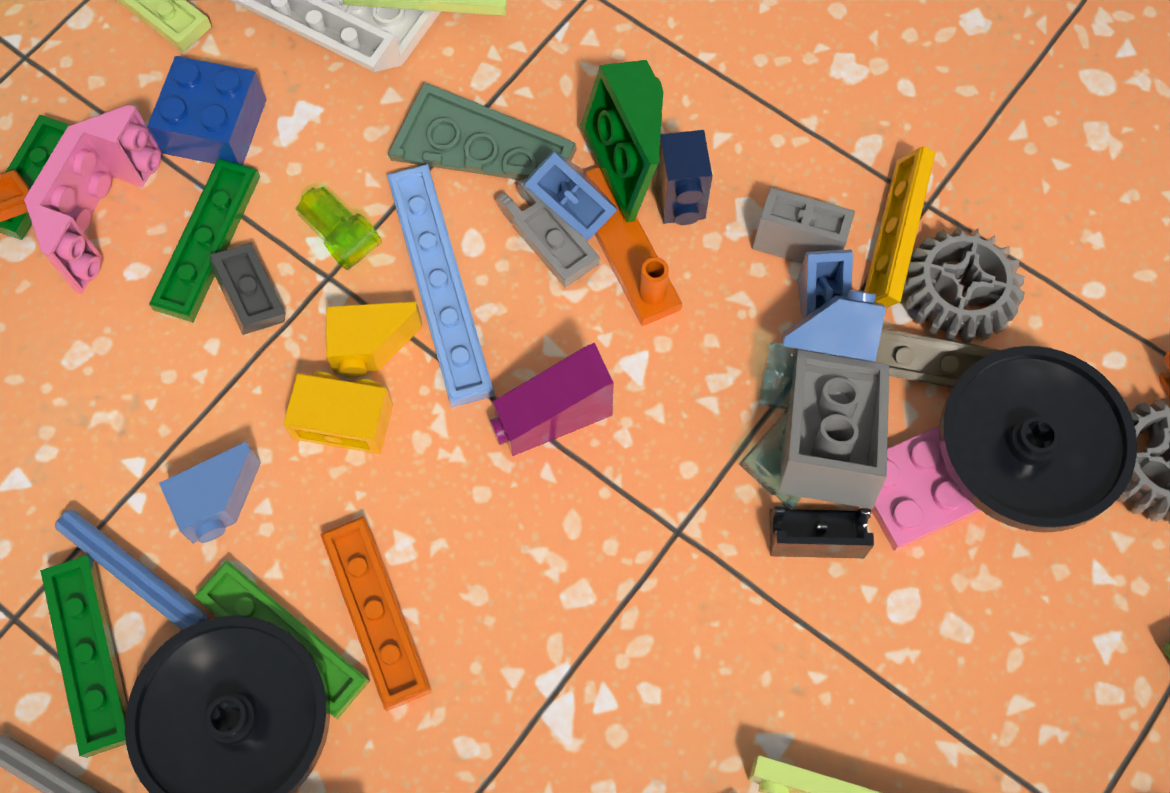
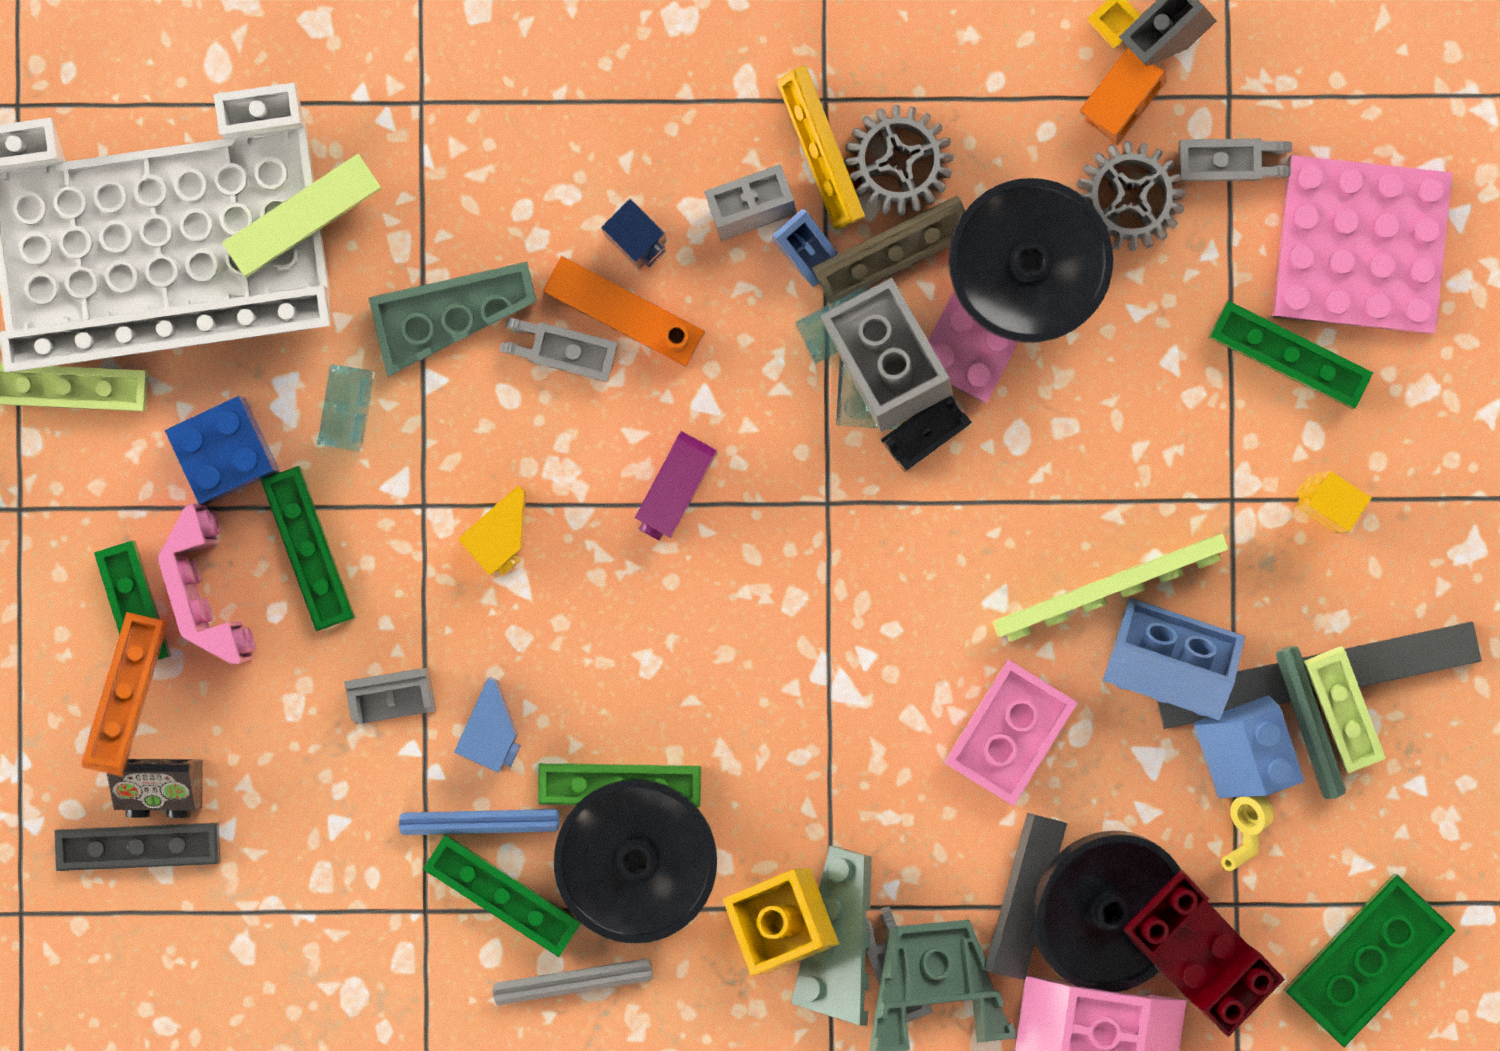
camera: 40 degrees left, 20 degrees up
dark grey plate [210,243,286,335] -> none
yellow brick [283,372,393,454] -> none
clear neon green piece [295,186,382,270] -> none
orange tile [320,516,432,712] -> none
light blue tile [387,164,495,408] -> none
medium blue slope [524,150,618,241] -> none
green slope [580,60,663,222] -> none
medium blue slope [781,289,886,362] -> none
none -> clear light blue hinge [317,364,375,452]
none -> light grey hinge [344,667,436,725]

